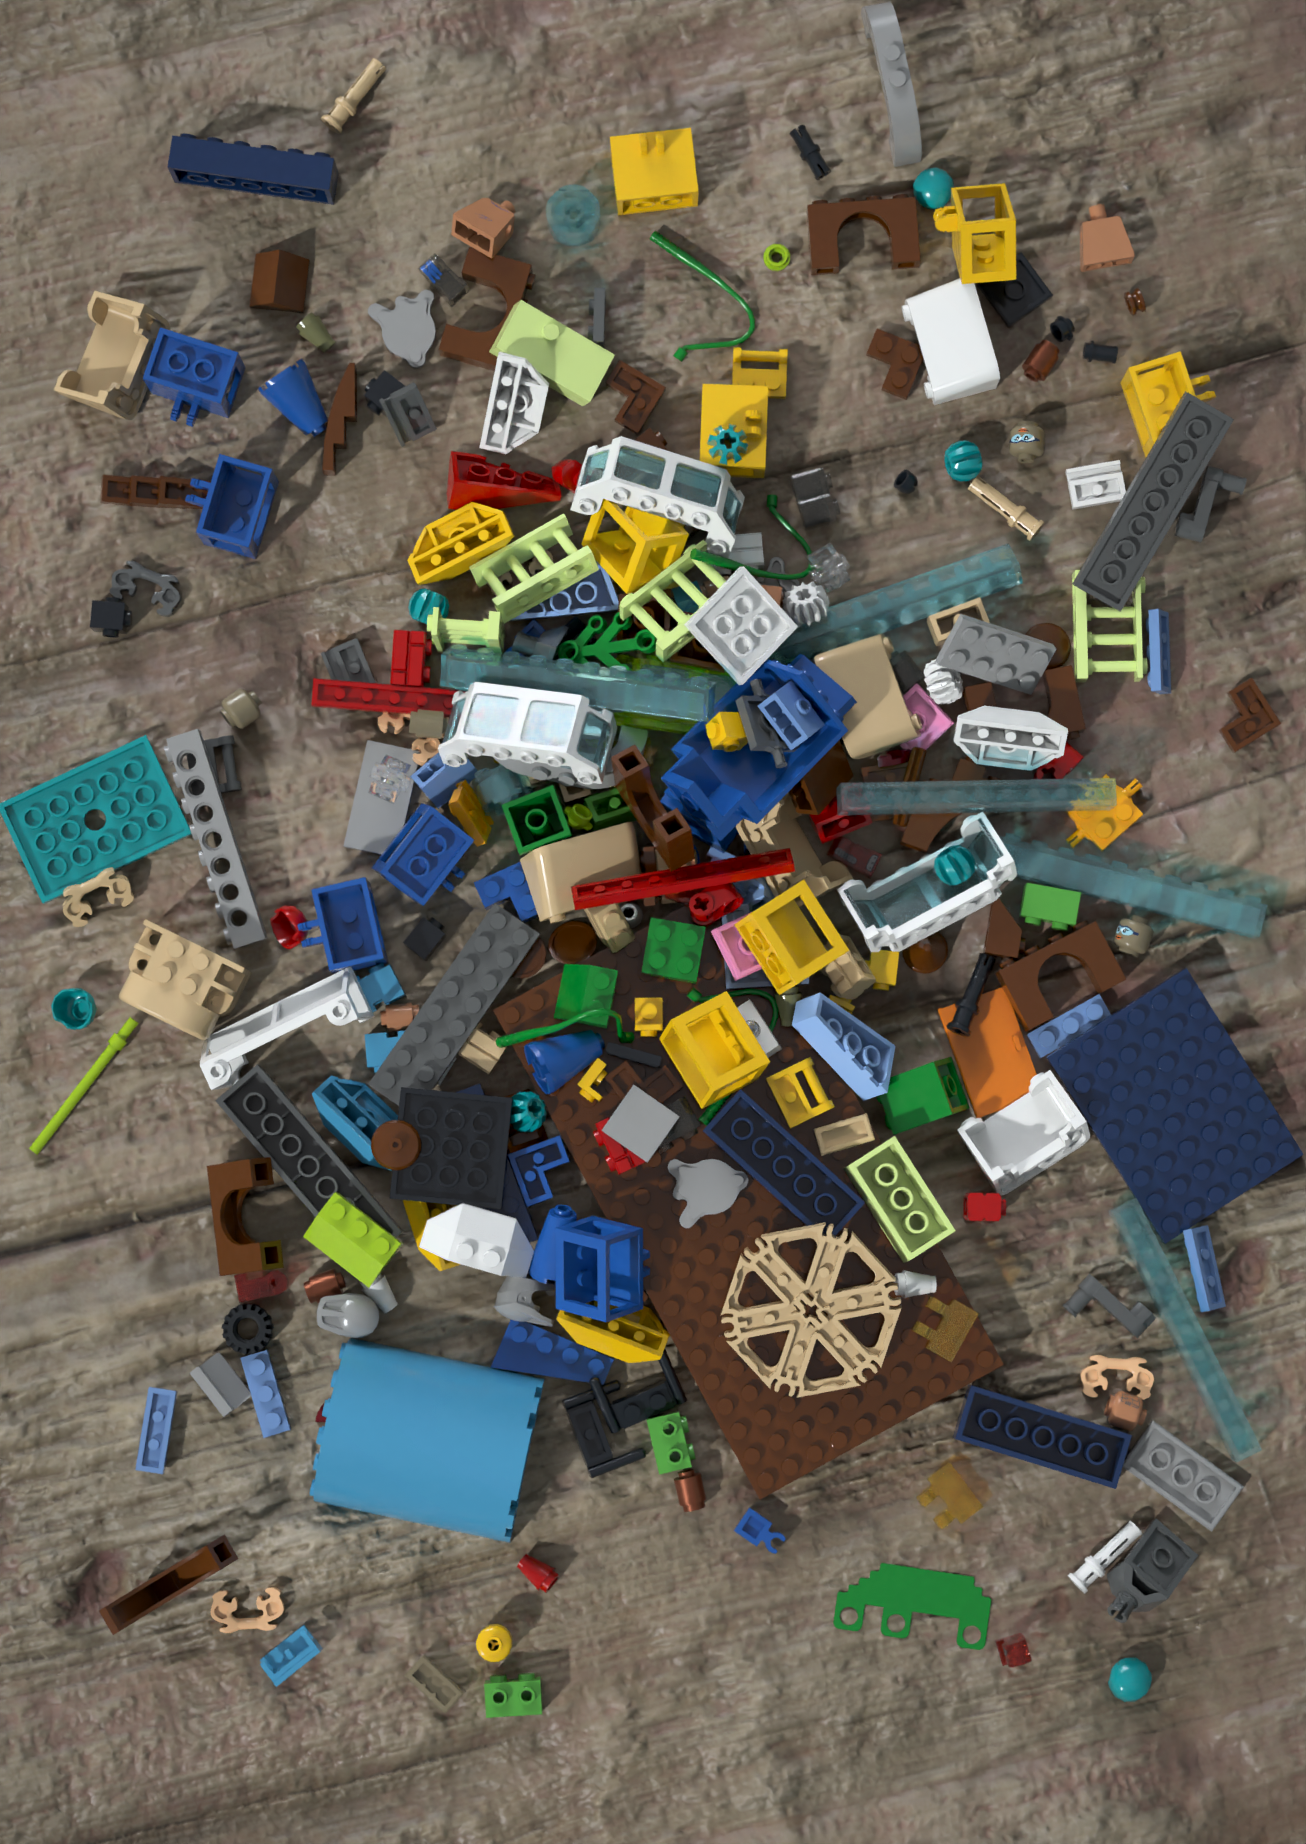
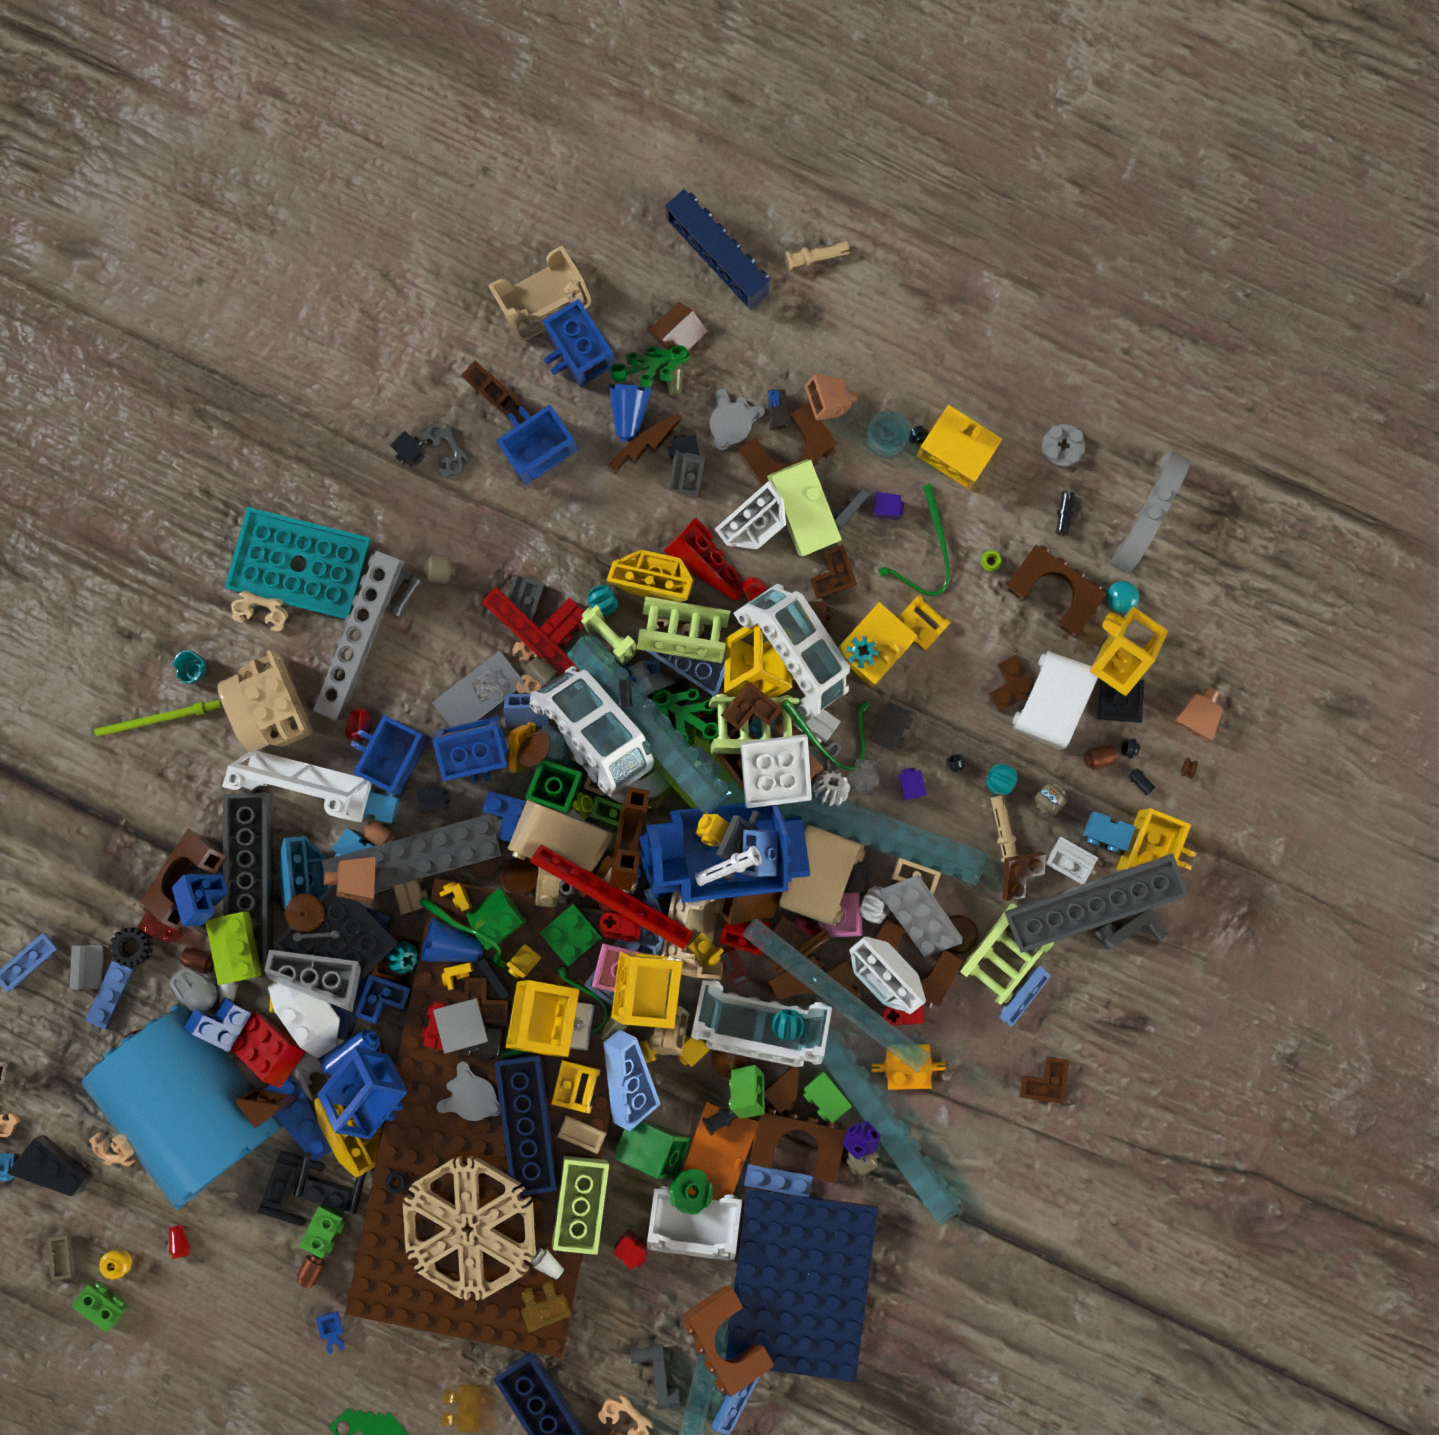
camera: 40 degrees right, 0 degrees up
none -> black wedge [6,1135,94,1197]
none -> light nougat helmet [89,1133,135,1167]
none -> blue brick [172,874,228,926]
none -> brick [184,997,251,1052]
none -> red brick [231,1011,306,1088]
none -> reddish brown slope [236,1089,295,1128]
none -> light grey wedge [264,950,361,1012]
none -> dark grey hinge [293,930,339,942]
none -> nougat torso [324,857,375,903]
none -> black plate [385,1170,408,1193]
none -> yellow bracket [439,881,473,911]
none -> reddish brown piece [518,731,550,767]
none -> green plant [610,345,690,387]
none -> black pin [616,679,633,707]
none -> green plate [670,1169,713,1215]
none -> dark orange arch [681,1286,774,1397]
none -> yellow bracket [686,932,724,966]
none -> white pin [695,846,762,886]
none -> reddish brown plate [721,681,783,730]
none -> bright green brick [729,1065,764,1119]
none -> dark purple brick [842,1121,881,1159]
none -> dark purple brick [872,492,905,520]
none -> dark purple brick [898,767,927,801]
none -> black plate [908,426,929,445]
none -> reddish brown plate [1002,852,1046,901]
none -> light grey plate [1041,424,1085,468]
none -> dark azure brick [1083,812,1136,854]

